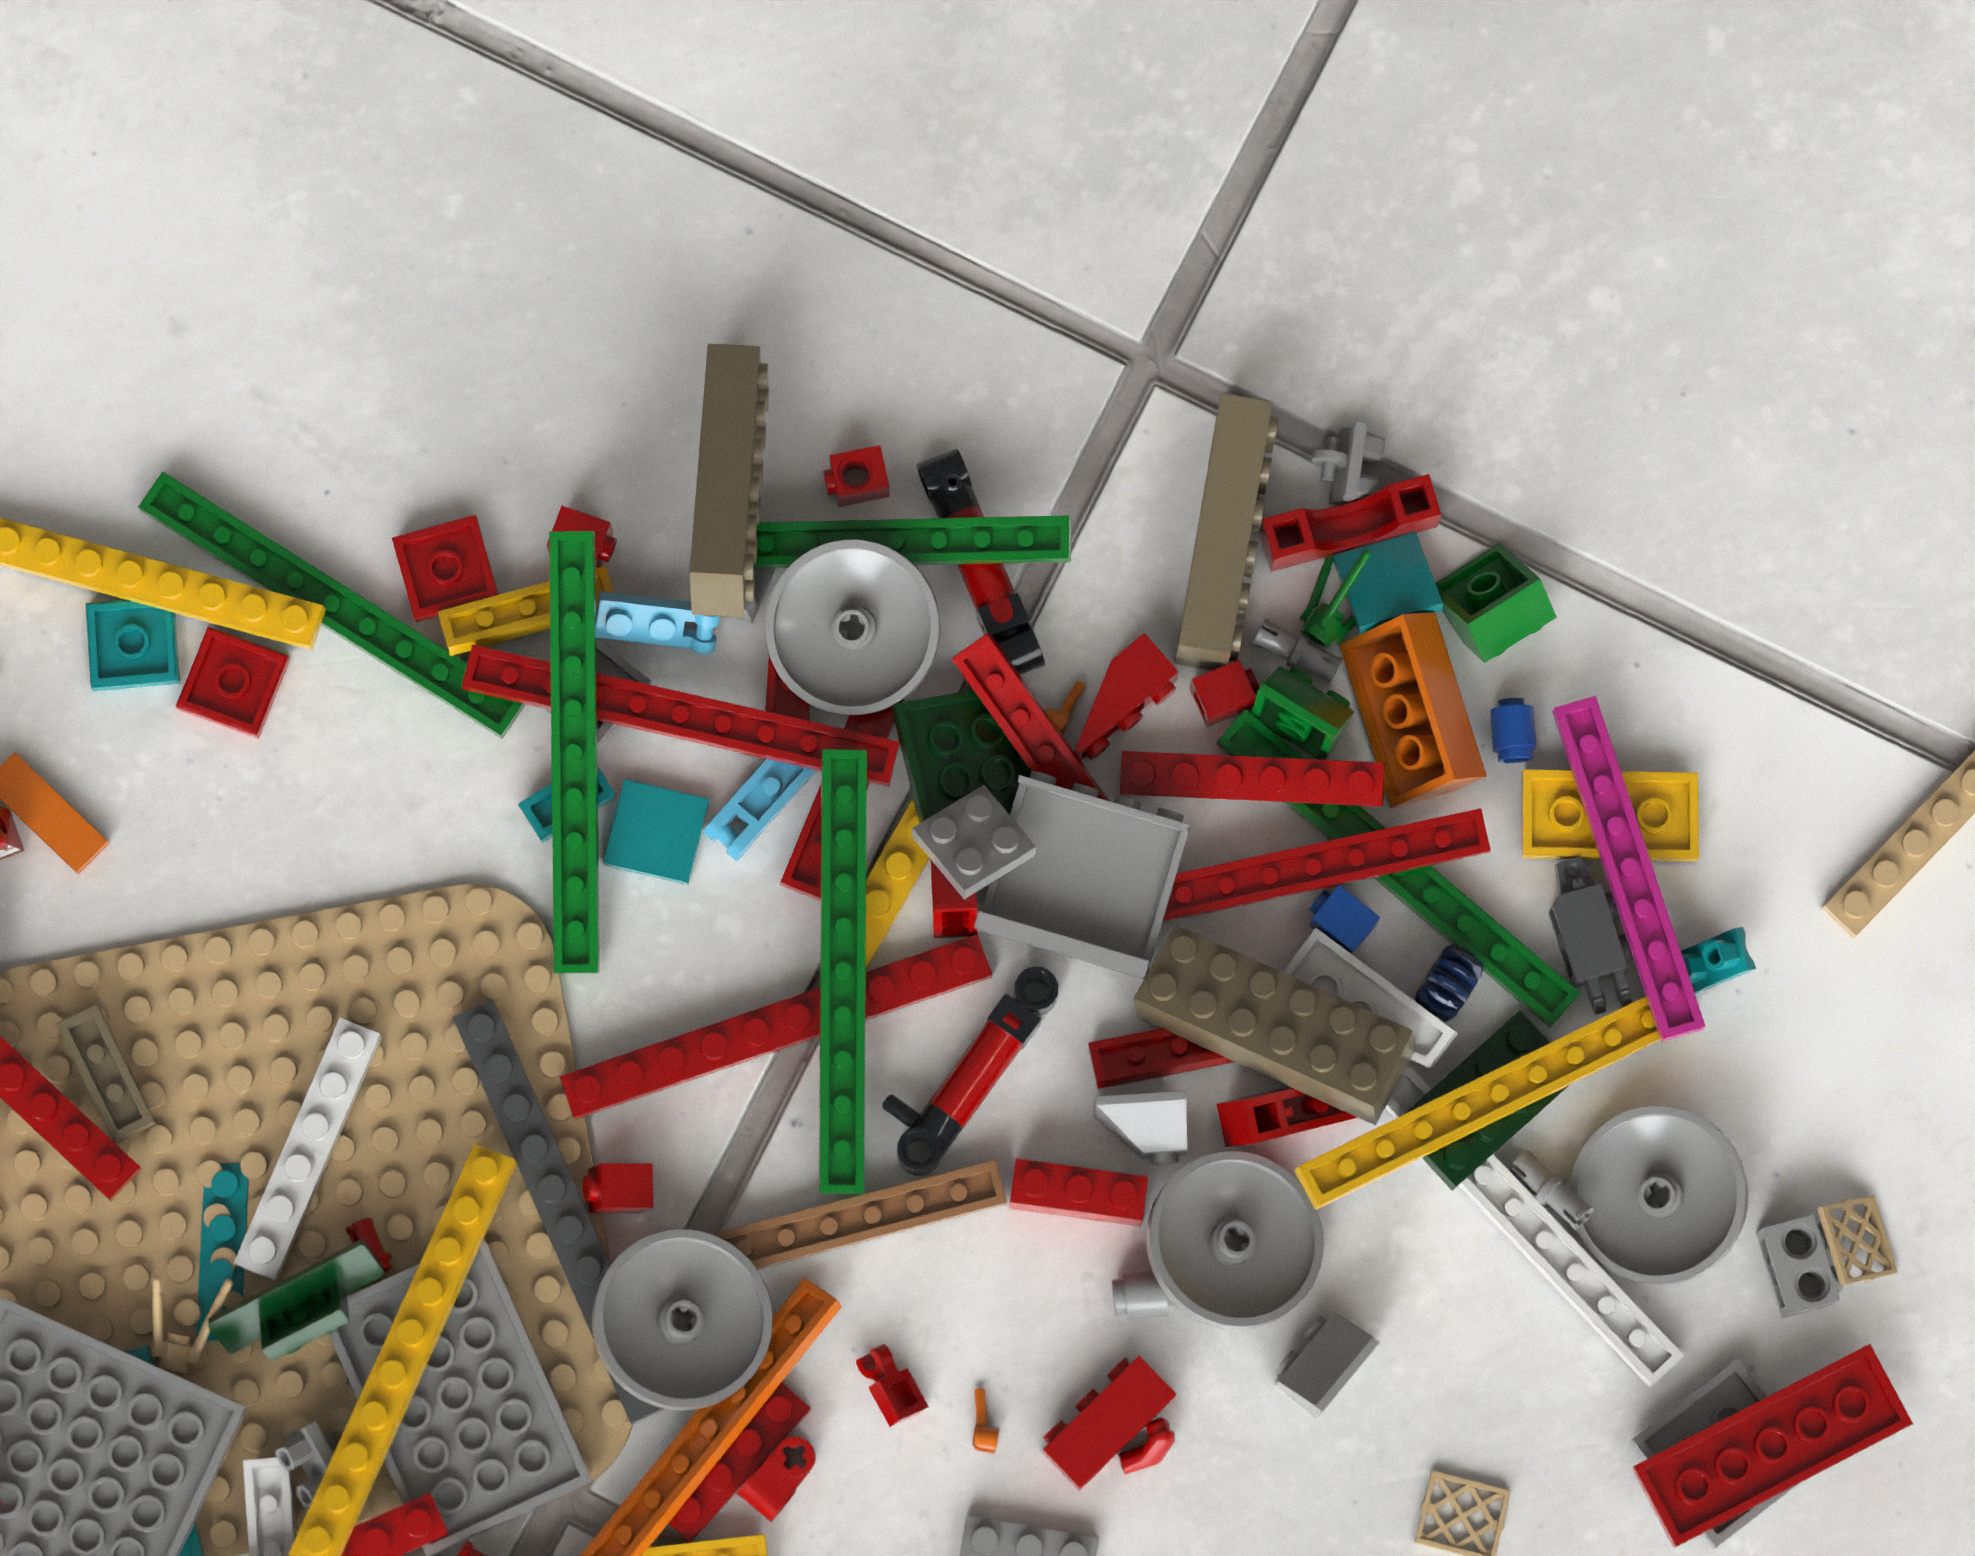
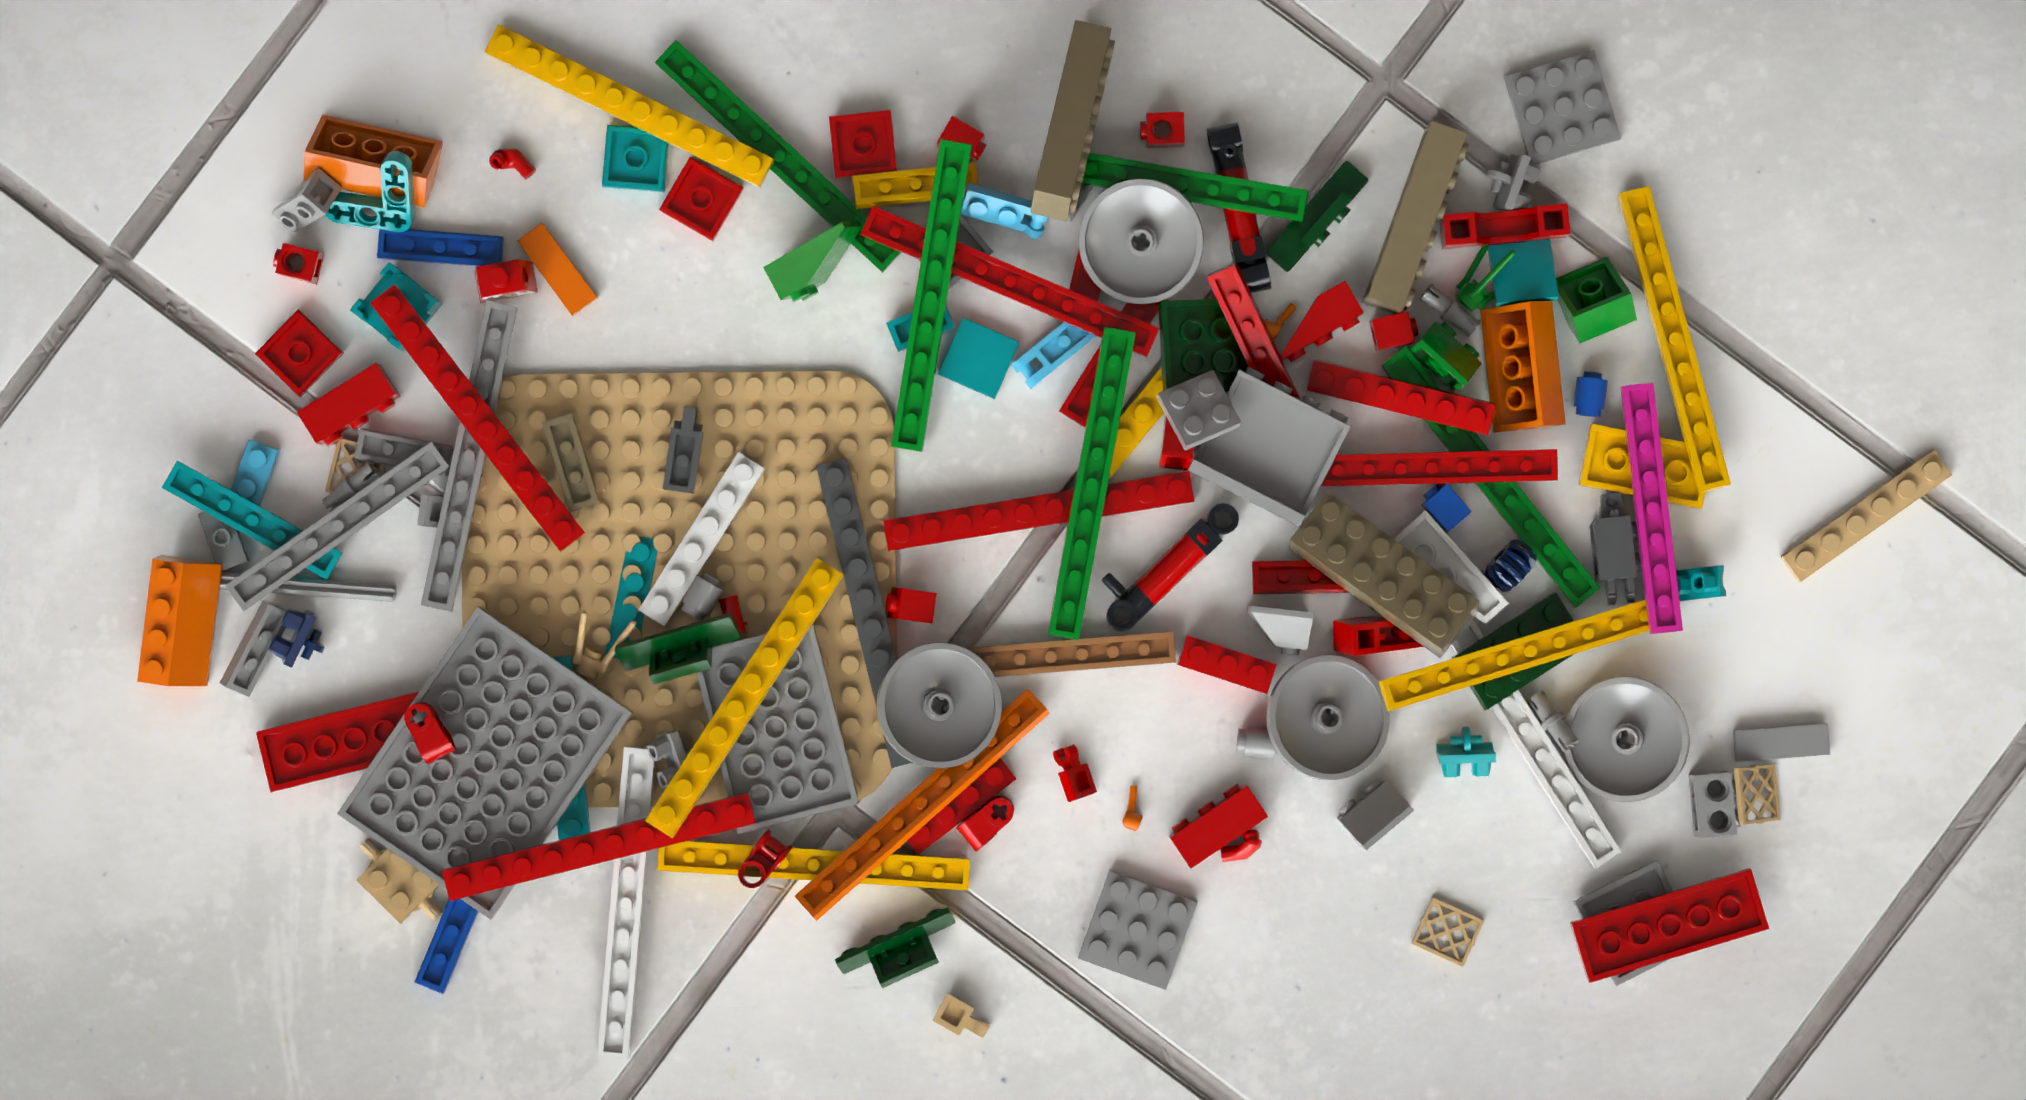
camera: 15 degrees right, 10 degrees up
none -> dark grey hinge [663,406,703,494]
none -> light grey brick [681,573,724,621]
none -> green slope [763,220,862,302]
none -> dark green bracket [1266,161,1369,272]
none -> teal hips [1436,726,1496,778]
none -> light grey plate [1504,50,1621,165]
none -> yellow plate [1617,186,1731,493]
none -> light grey tile [1733,723,1830,762]

